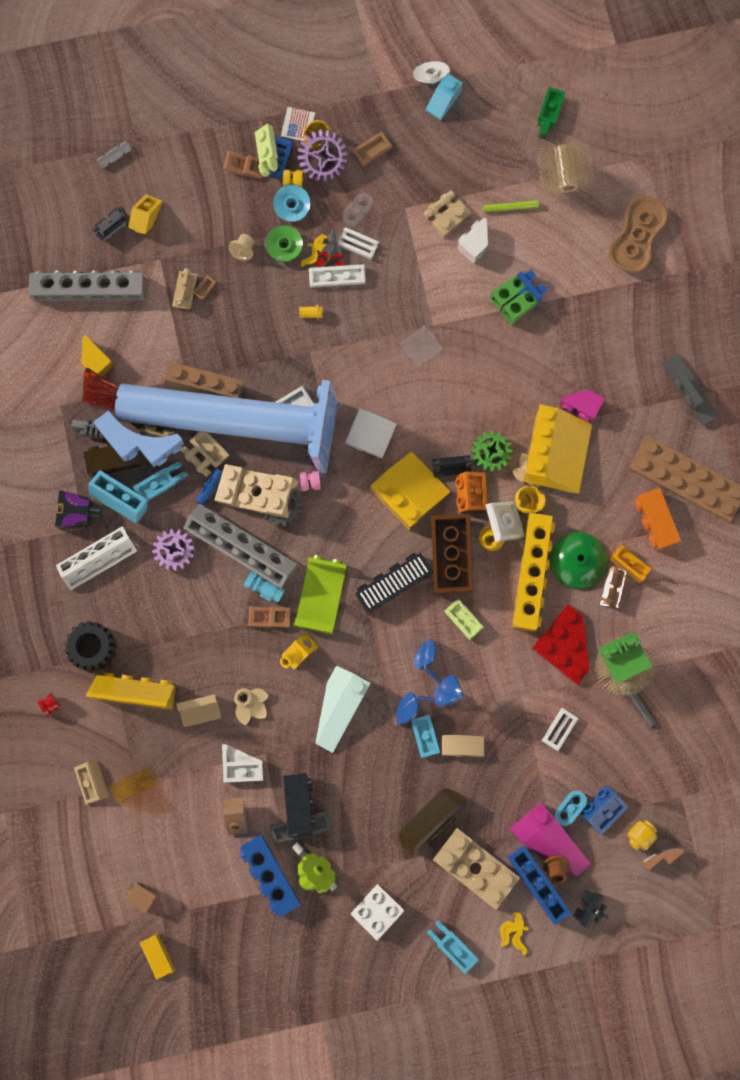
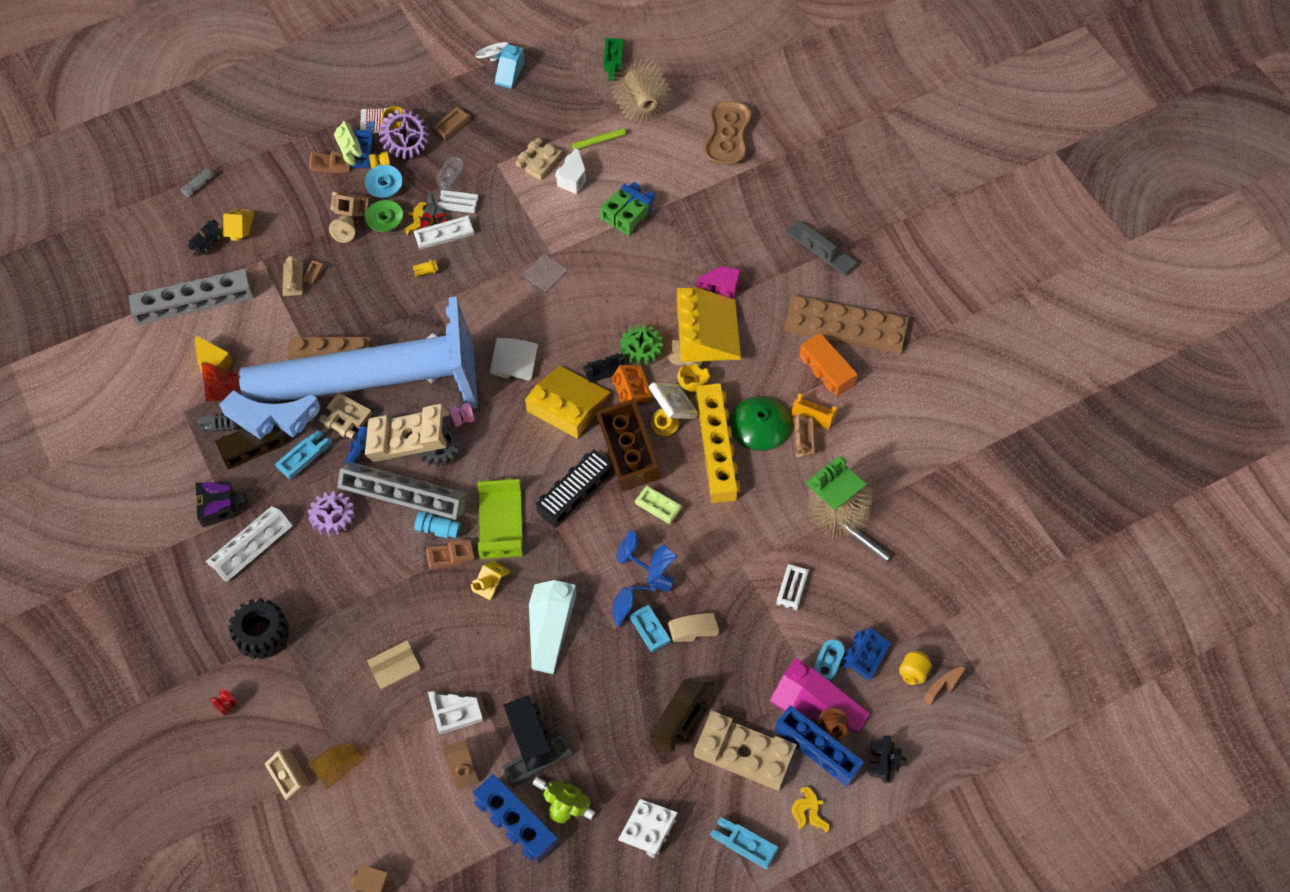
camera: 10 degrees left, 20 degrees down
yellow slope [86,672,177,710] -> none
medium azure brick [88,470,148,524] -> none
tan plate [234,688,269,725] -> none
red plate [532,604,590,685] -> none
none -> medium nougat brick [330,191,371,216]

